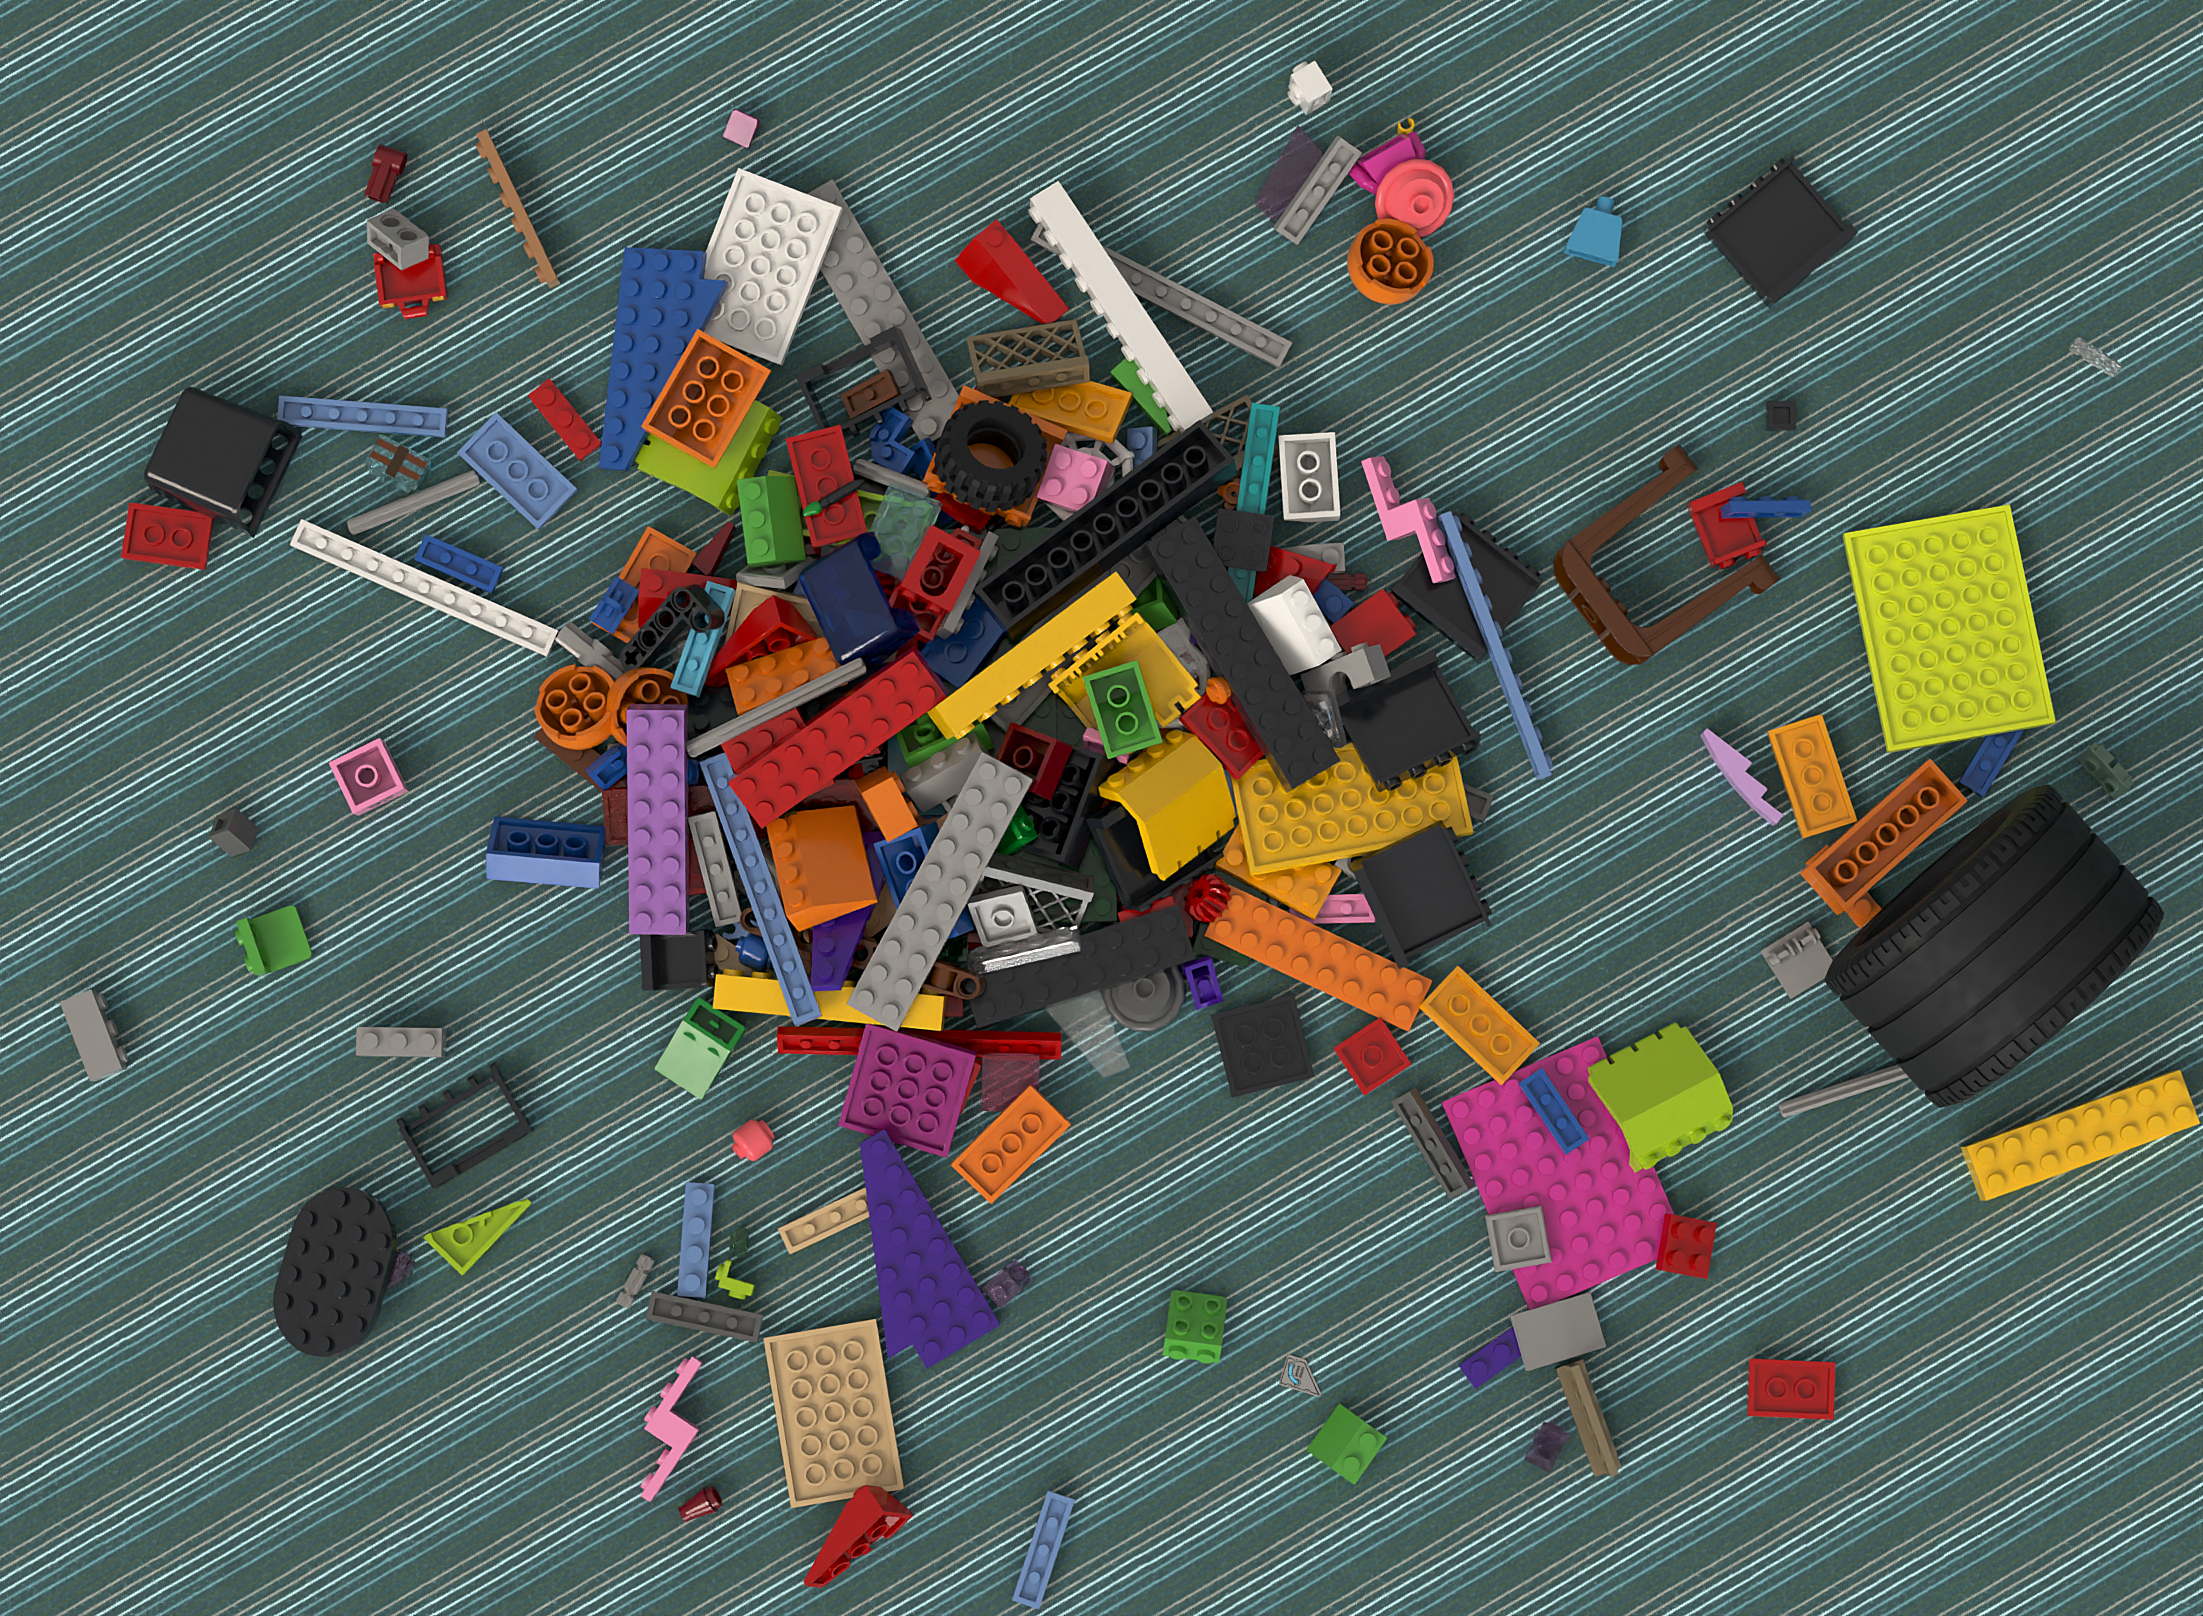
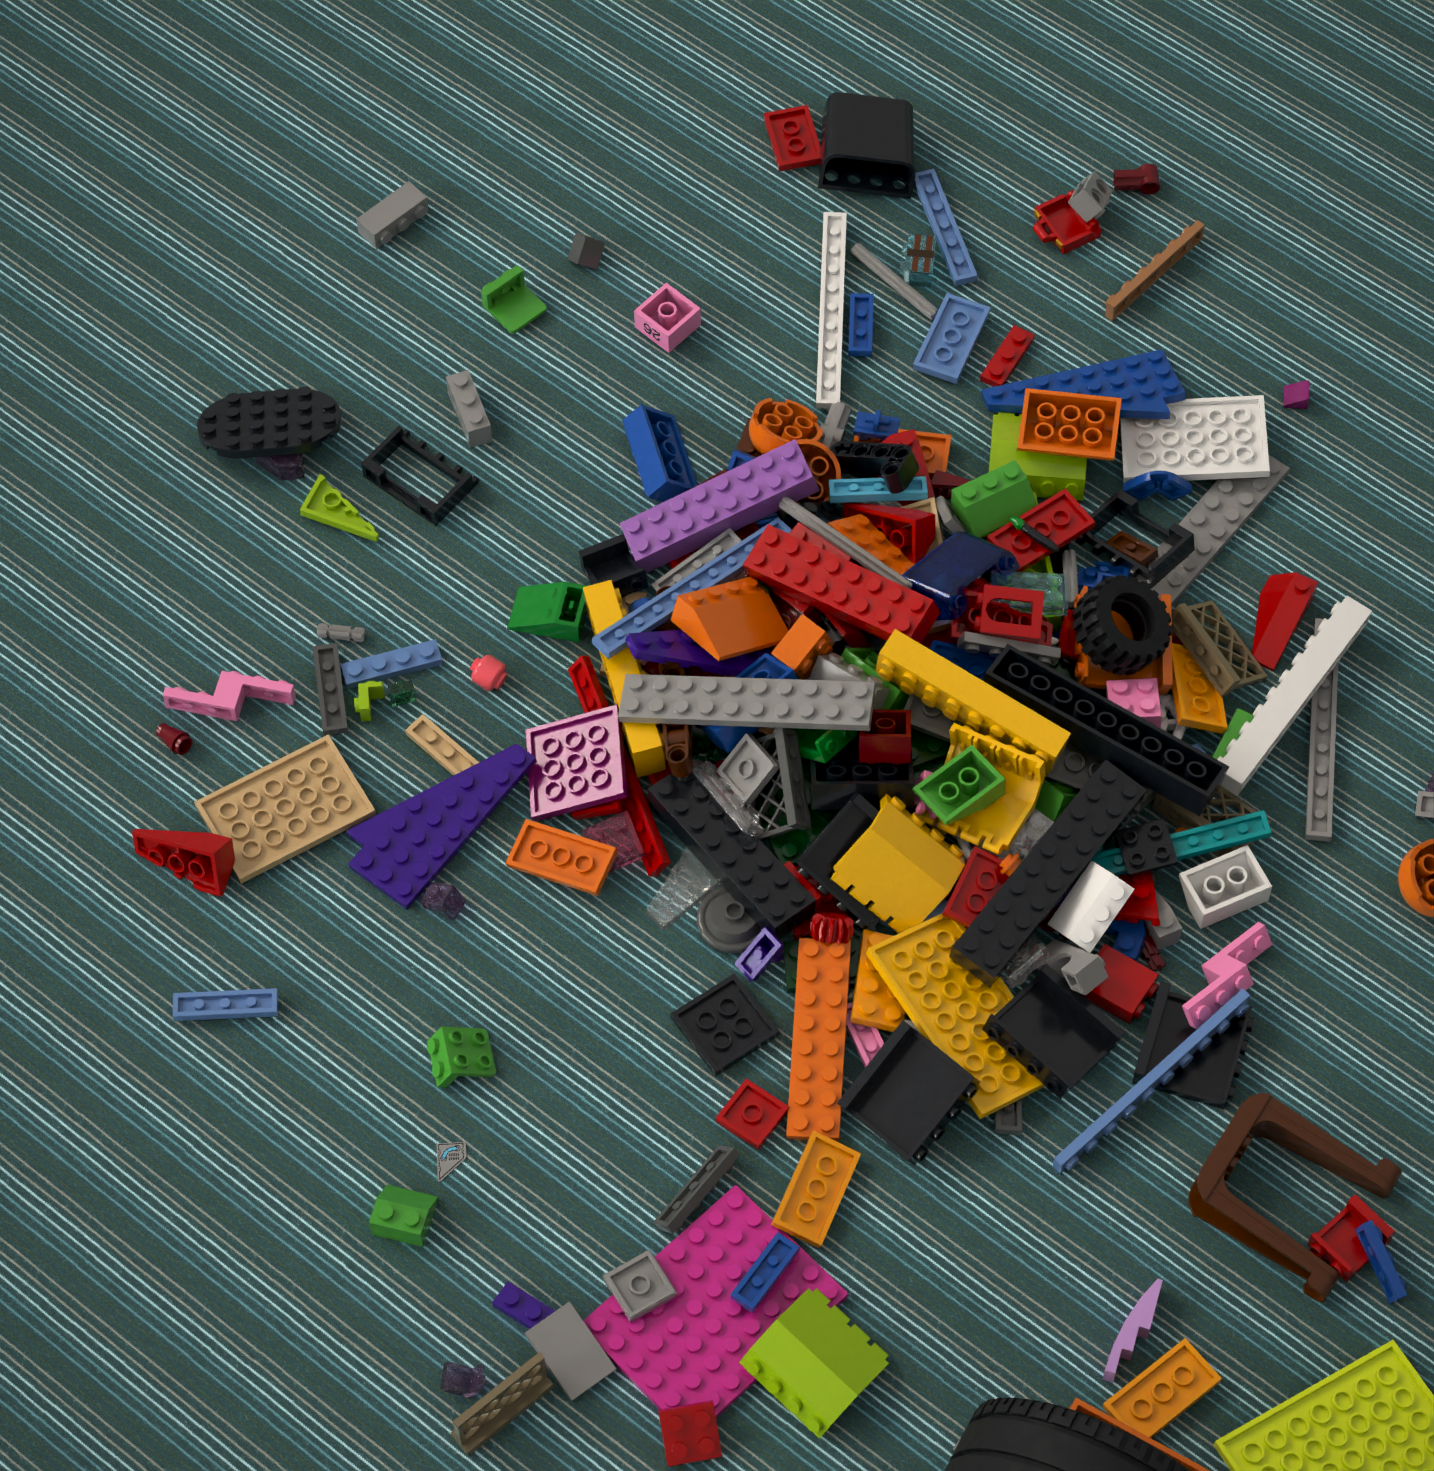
camera: 70 degrees right, 25 degrees down
none -> blue plate [1123,471,1192,501]

